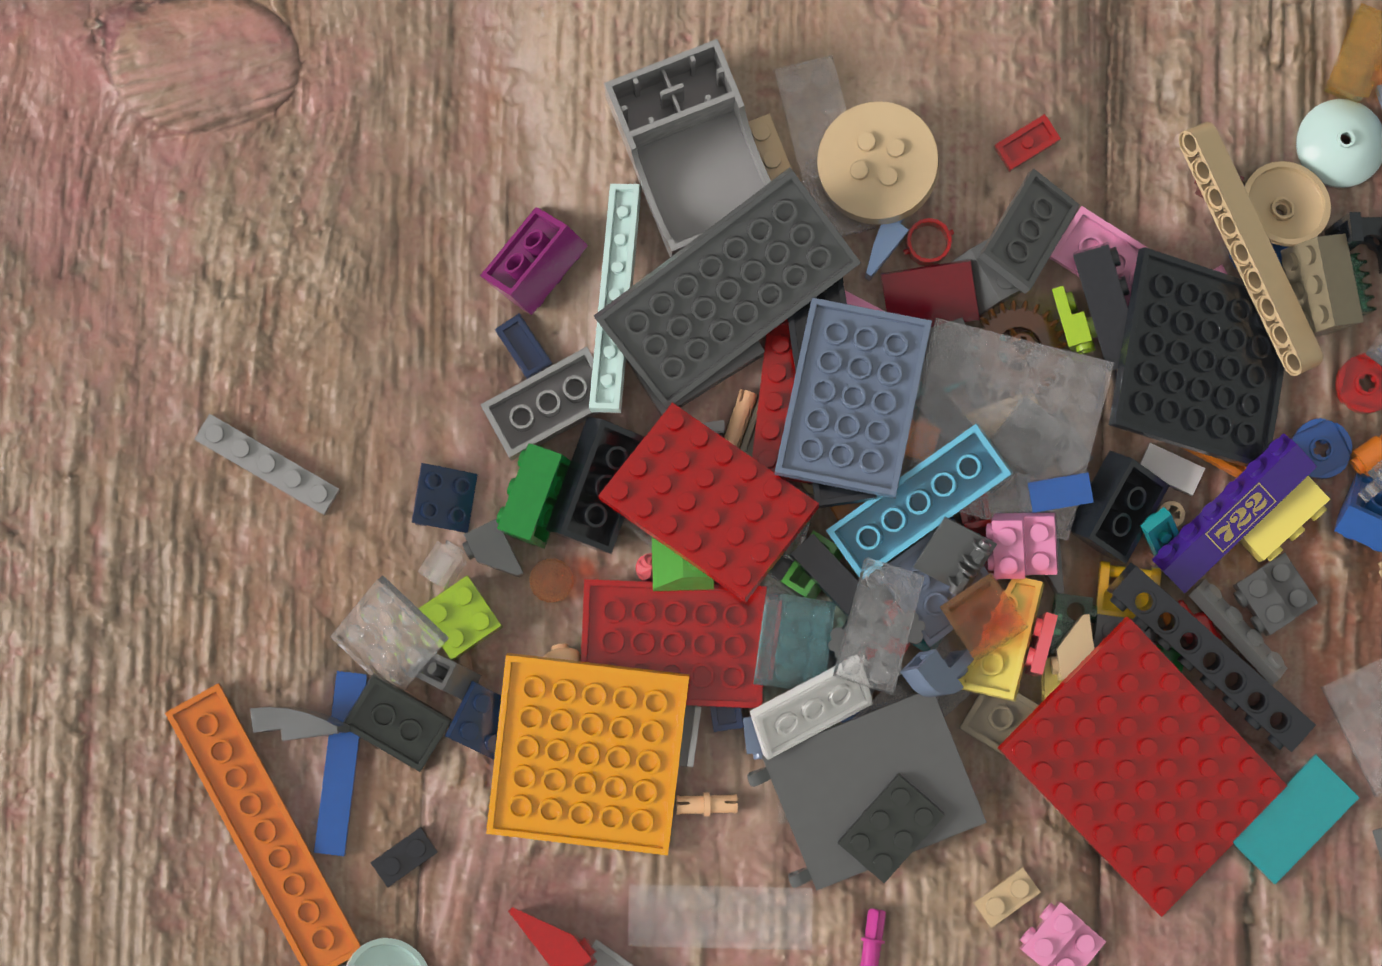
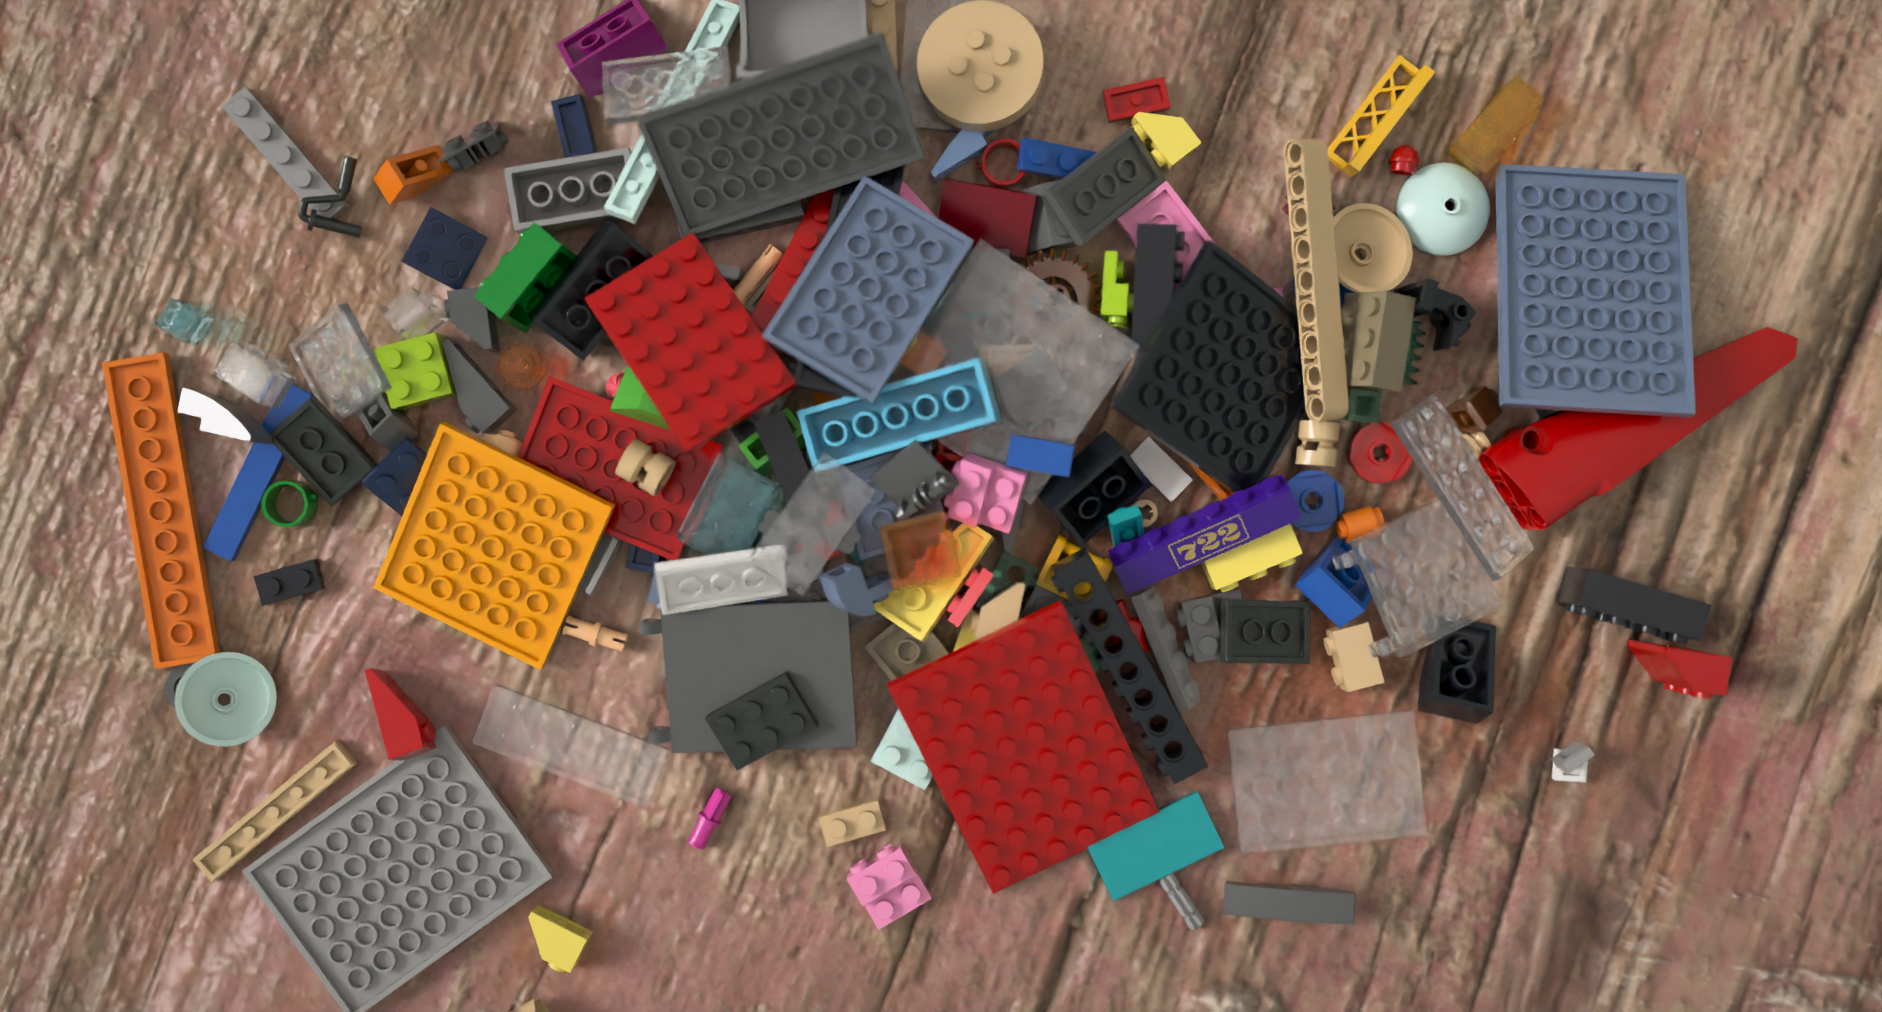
camera: 15 degrees right, 5 degrees up
none -> clear light blue brick [155,298,214,345]
none -> clear brick [213,342,296,409]
none -> green piece [261,481,318,527]
none -> pearl dark grey piece [298,156,362,238]
none -> orange slope [373,145,454,205]
none -> dark grey hinge [439,120,509,172]
none -> dark grey slope [442,338,518,434]
none -> clear plate [602,46,732,125]
none -> tan wheel [615,439,676,496]
none -> light aqua plate [870,709,933,790]
none -> blue plate [1017,137,1097,179]
none -> light yellow slope [1130,112,1202,171]
none -> light grey axle [1159,873,1204,930]
none -> pearl dark grey plate [1220,600,1311,664]
none -> tan wheel [1295,420,1340,468]
none -> yellow fence [1327,55,1435,177]
none -> clear green brick [1338,388,1382,424]
none -> red plate [1388,145,1420,176]

